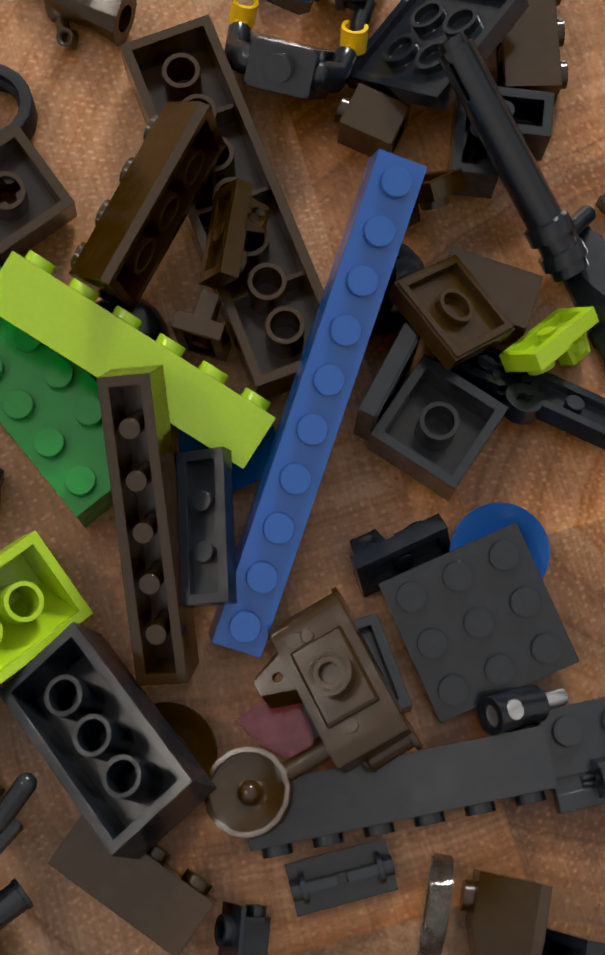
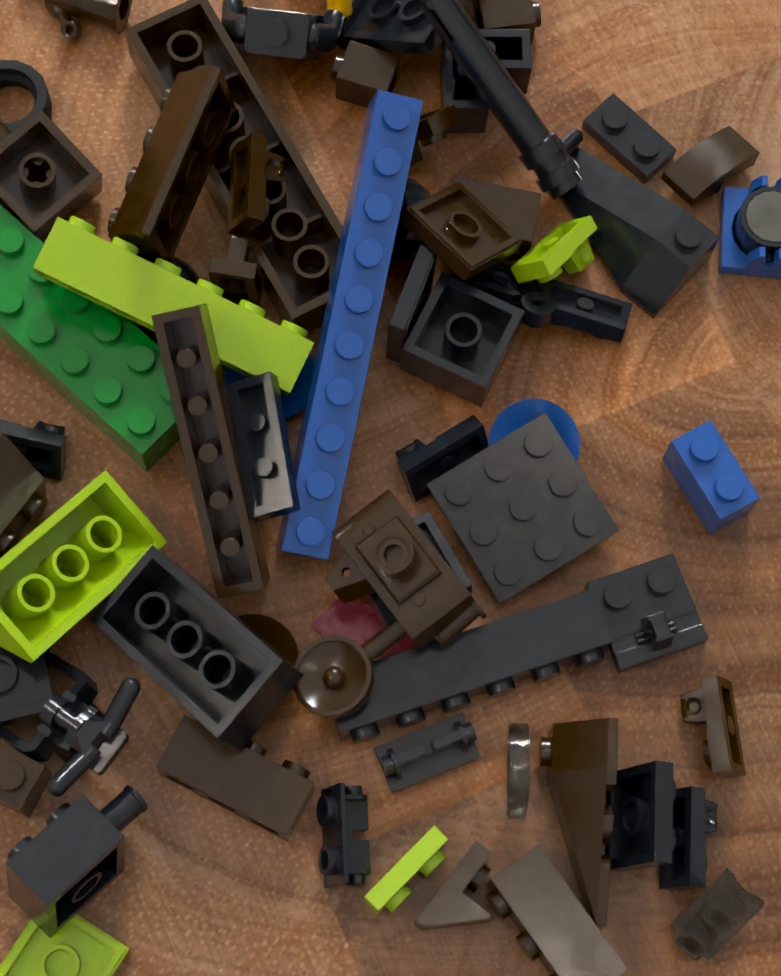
camera: 10 degrees left, 5 degrees down
black piece [477,685,568,735] -> none

